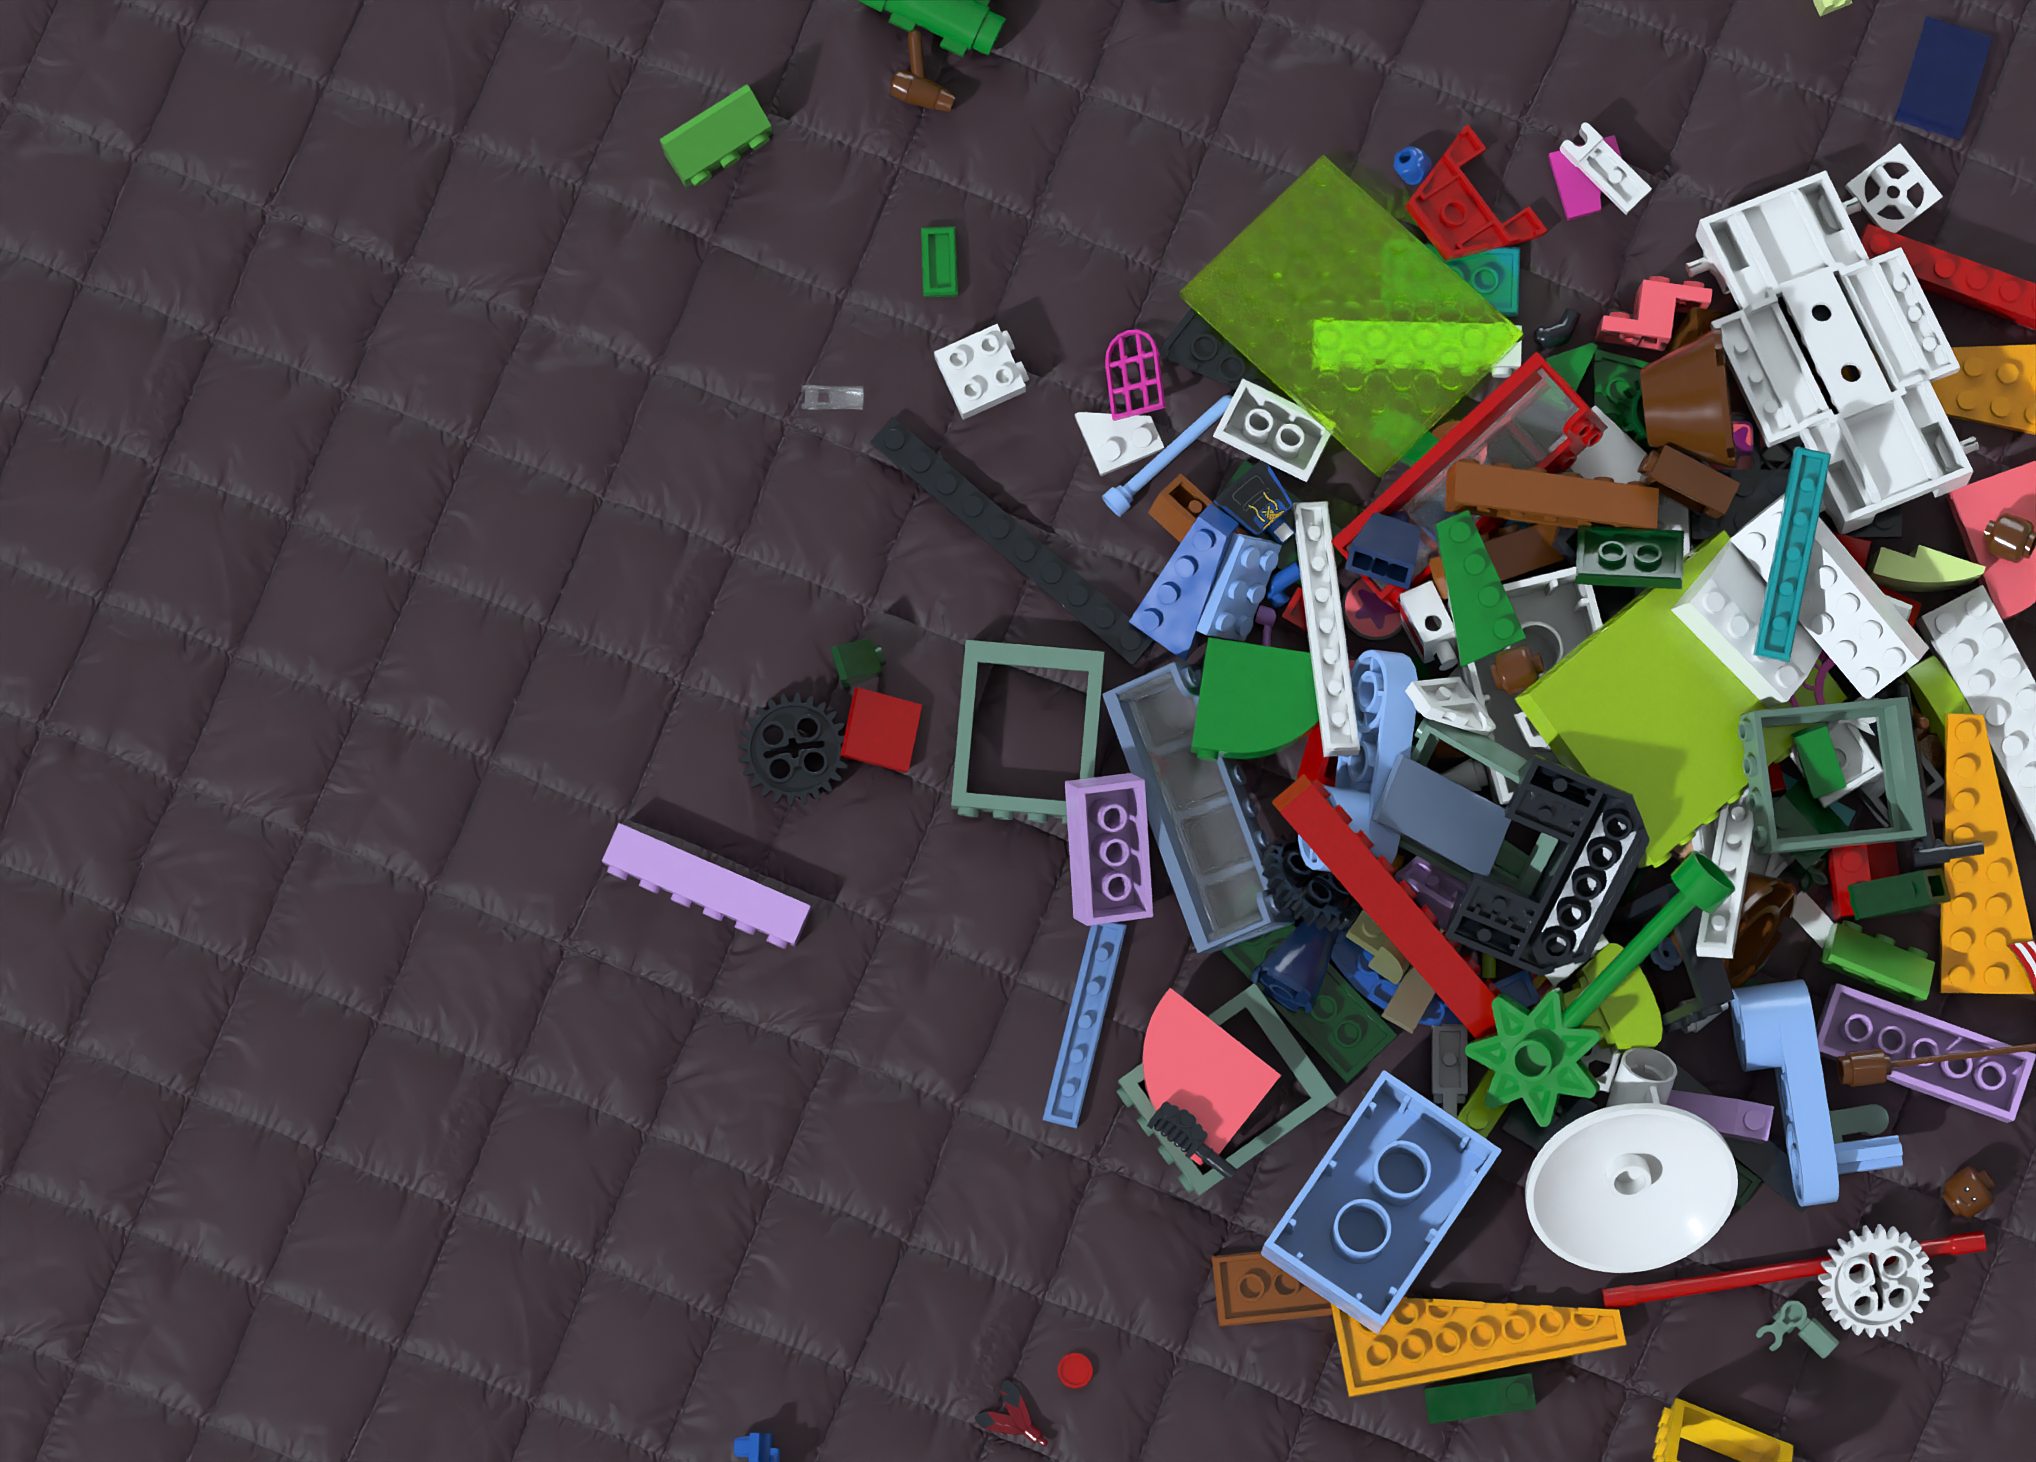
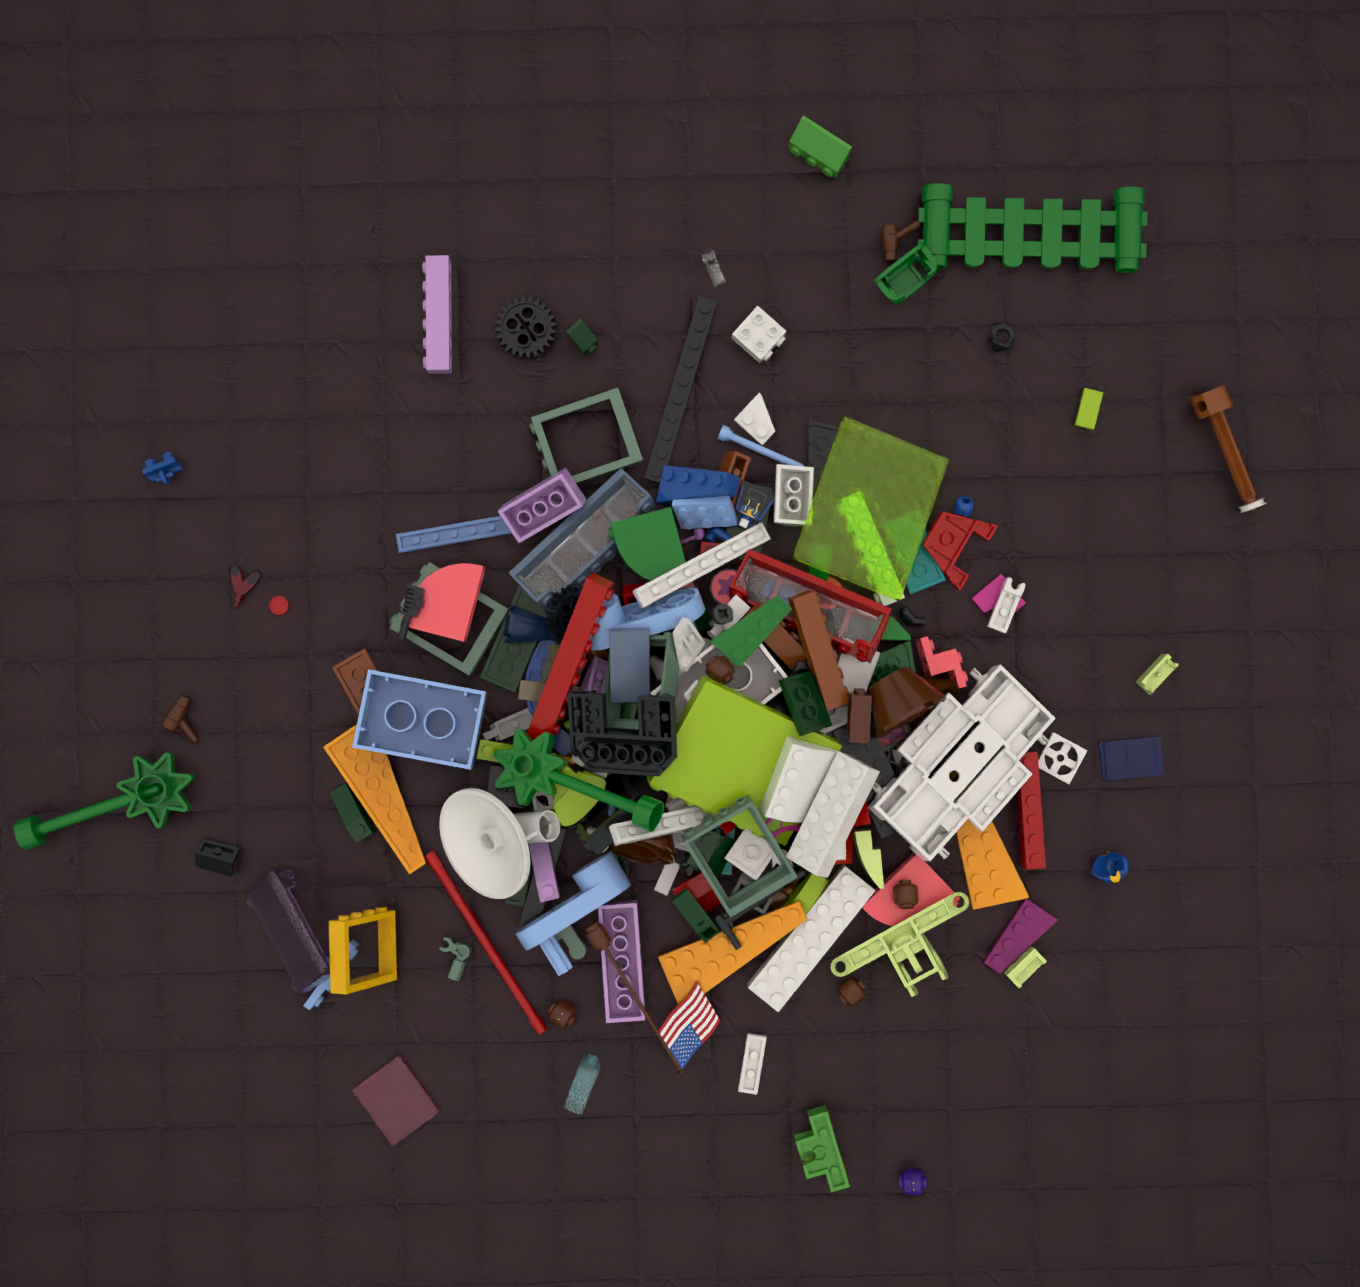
camera: 70 degrees right, 5 degrees up
red tile [840,687,922,773] -> none
green tile [921,226,958,298] -> none
dark pink window [1105,329,1166,421] -> none
dark blue torso [1345,511,1420,590] -> none
teal tile [1753,447,1831,663] -> none
green tile [1791,721,1847,799] -> none
bright green slope [1817,920,1935,1003] -> none
white gear [1818,1224,1933,1338] -> none
none -> pearl dark grey wheel [711,604,733,625]
none -> green piece [874,243,937,306]

